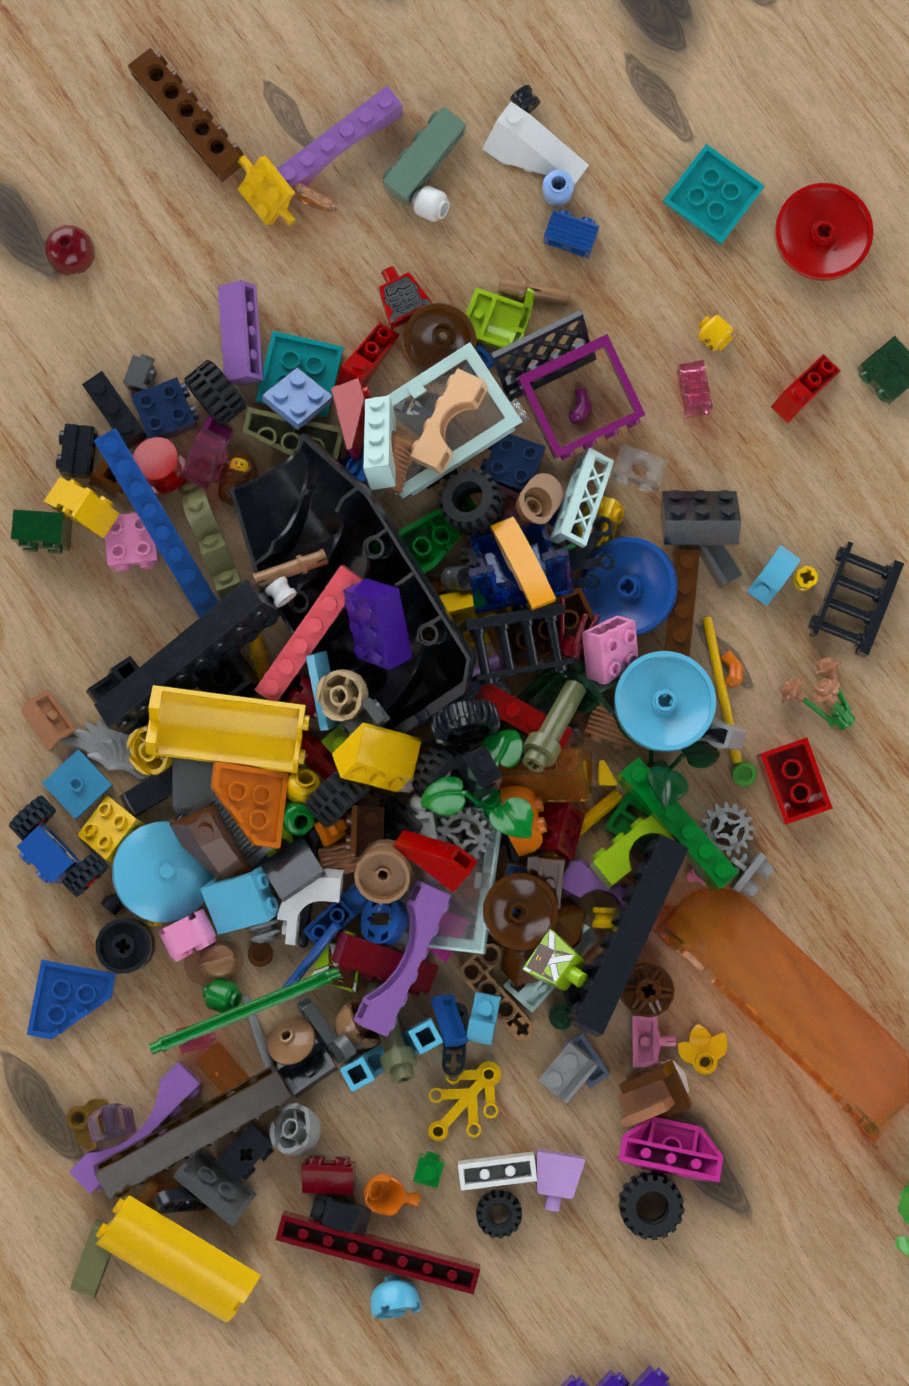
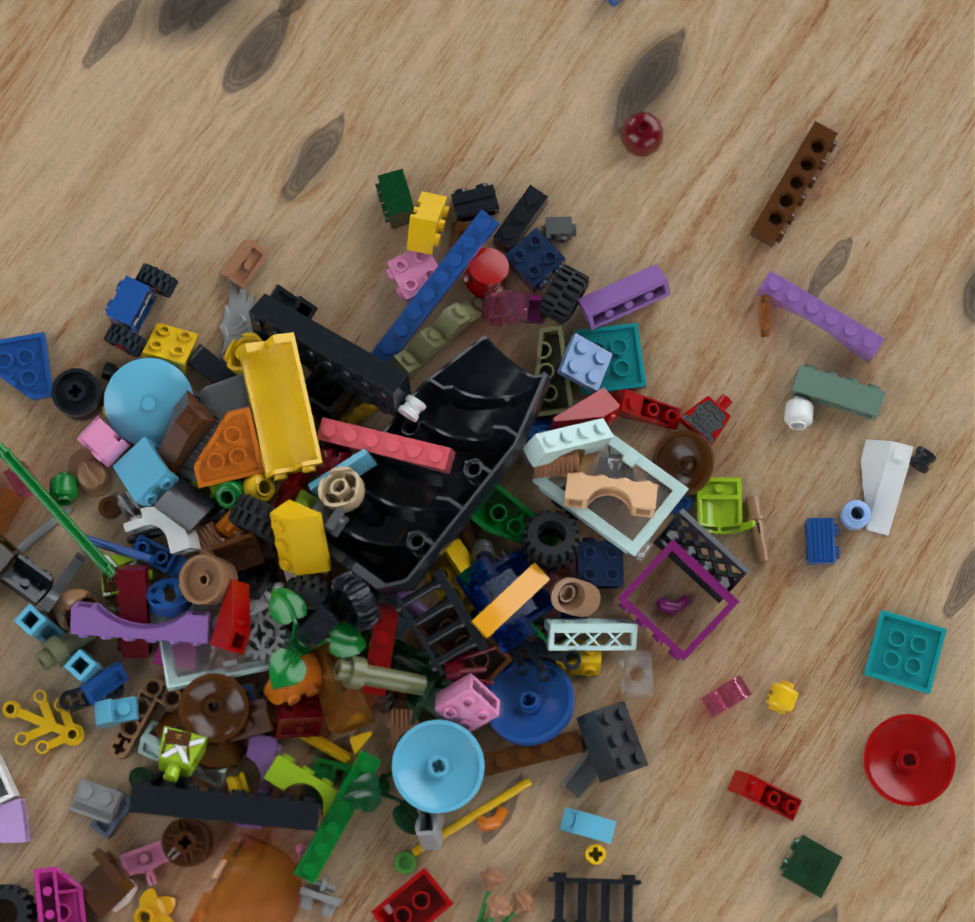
camera: 70 degrees right, 5 degrees down
dark azure plate [42,749,113,820] -> none
reddish brown piece [218,452,258,506] -> none
yellow plate [238,155,296,226] -> none
medium nougat pin [252,549,328,587] -> none
medium nougat dish [268,1017,315,1065] -> none
dark purple brick [343,578,412,670] -> none
nougat panel [618,1079,675,1129] -> none
light grey gear [700,802,755,857] -> none

